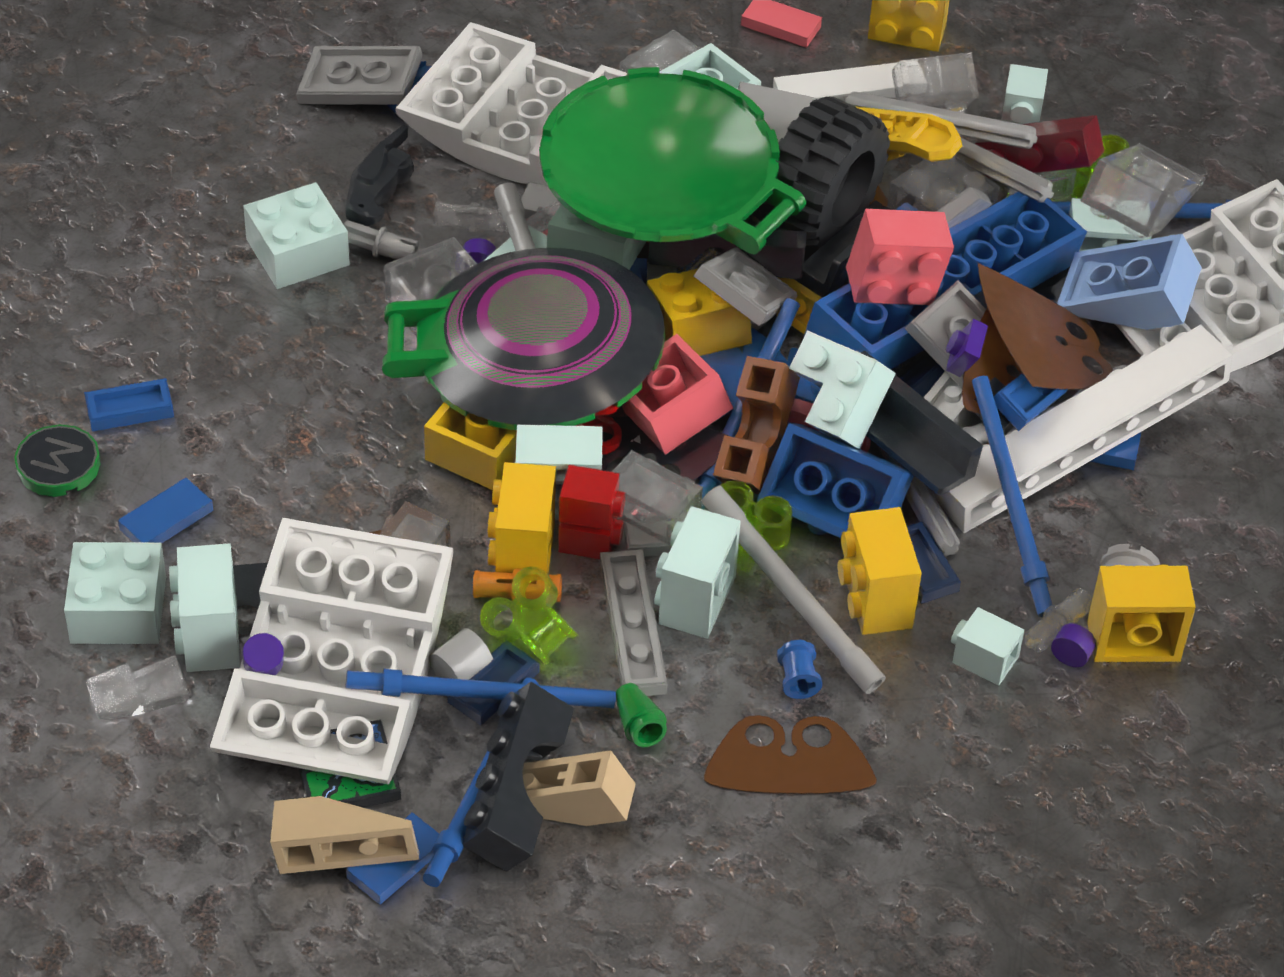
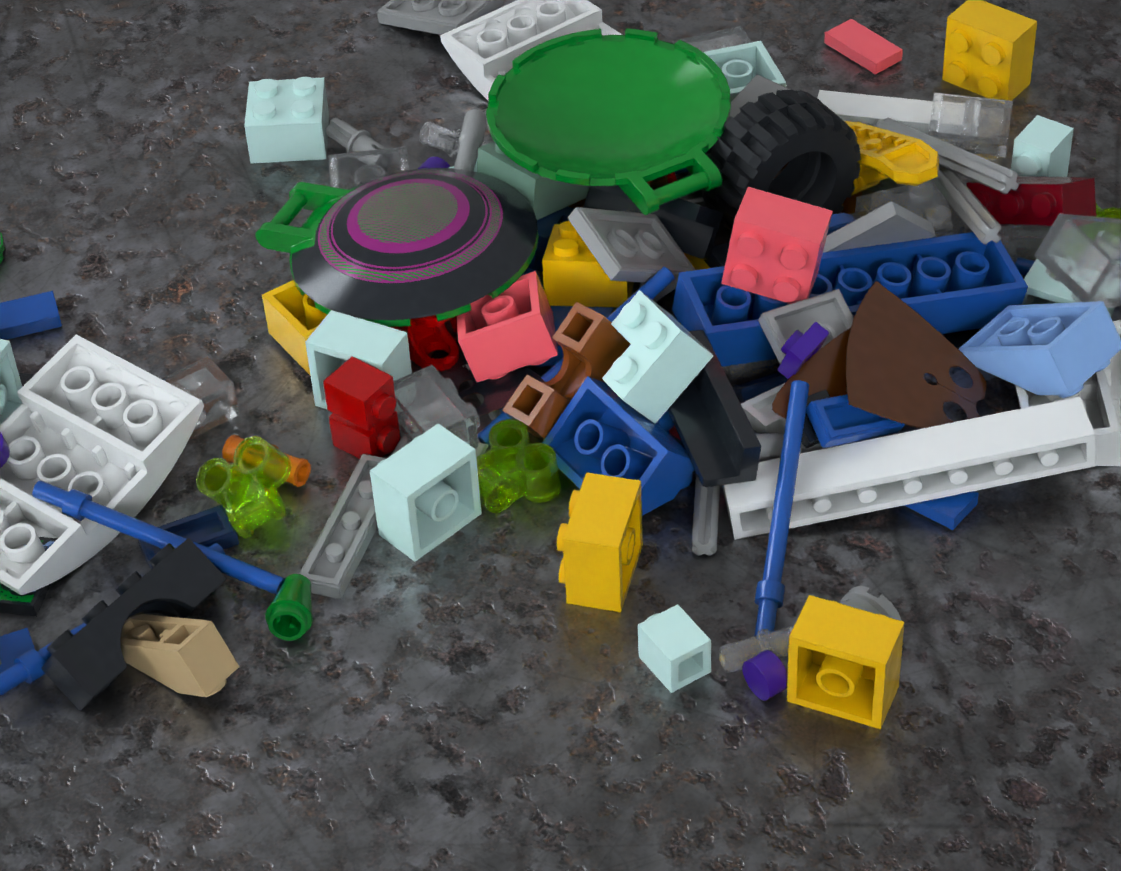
camera: 30 degrees right, 5 degrees down
blue tile [84,378,174,432] -> none
black animal [345,125,414,226] -> none
light grey brick [429,628,493,680] -> none
yellow brick [487,462,556,574] -> none
light grey piece [702,486,886,694] -> none
reddish brown piece [704,715,877,794] -> none
blue bush [777,640,822,699] -> none
dark blue tile [907,522,961,604] -> none

